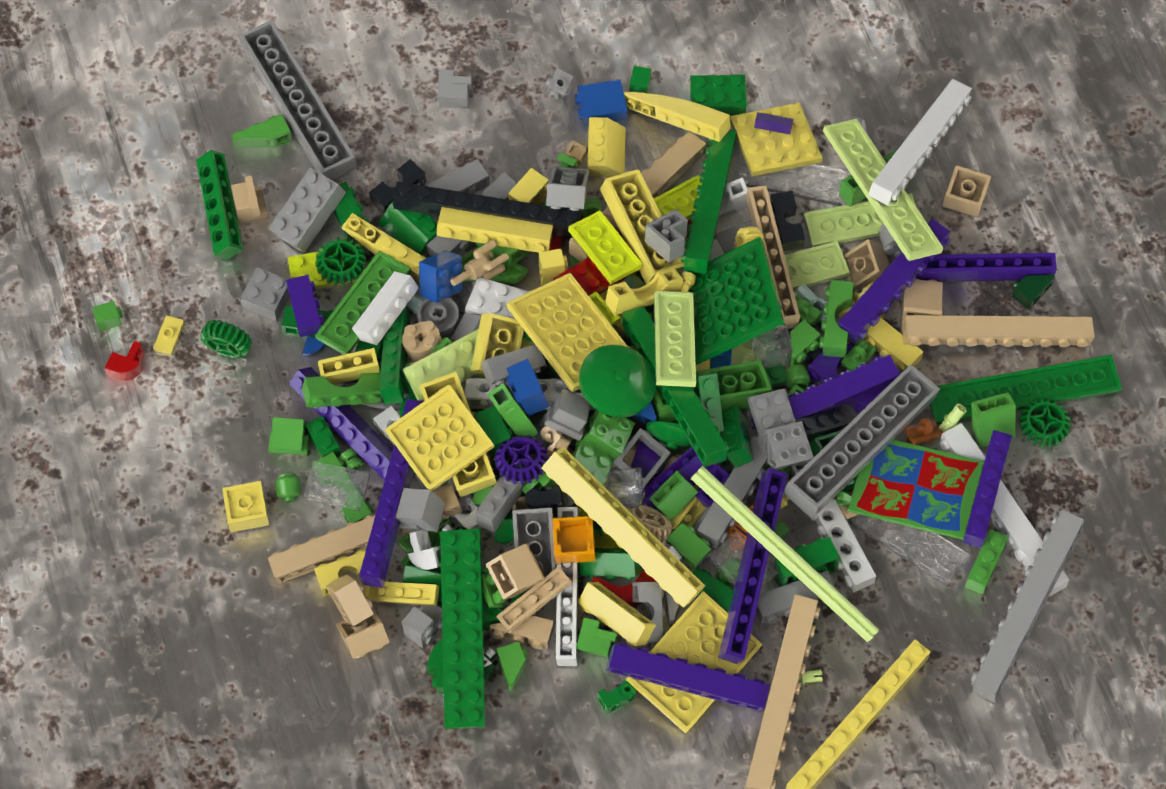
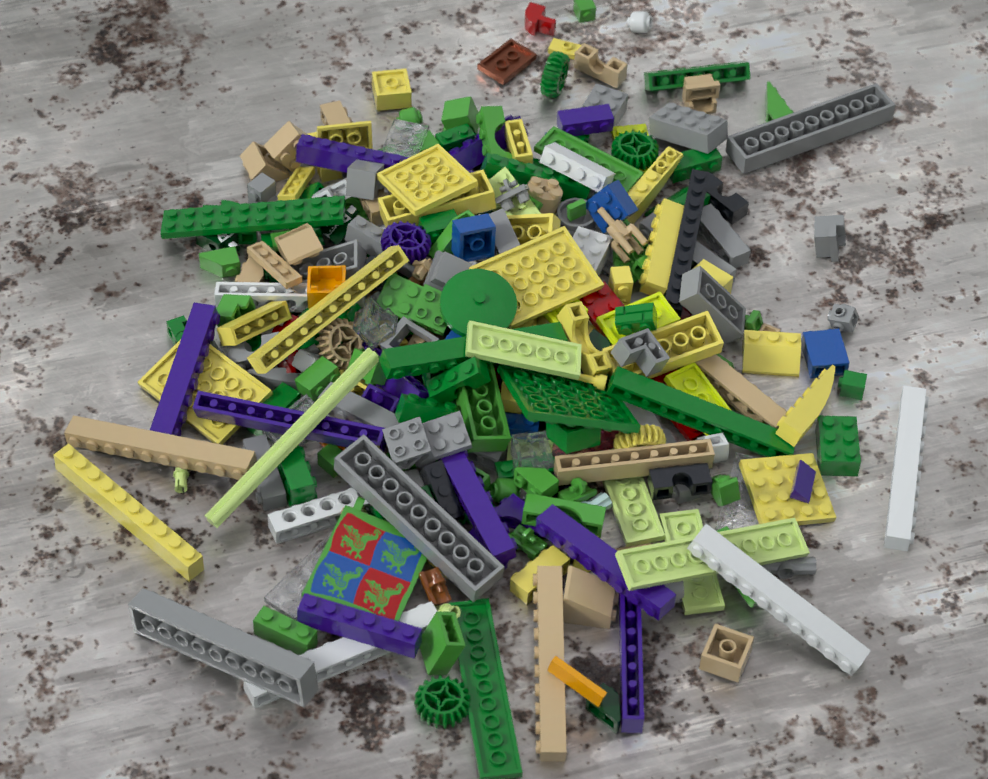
camera: 90 degrees right, 15 degrees down
none -> light yellow slope [316,121,373,149]
none -> copper plate [477,38,537,85]
none -> light grey hips [495,179,530,212]
none -> light orange tile [547,656,607,707]
none -> bright green tile [567,199,586,222]
none -> tan arch [574,43,628,88]
none -> green brick [615,302,657,335]
none -> white head [627,11,653,33]
none -> bright green slope [711,474,741,506]
none -> white brick [884,385,929,552]

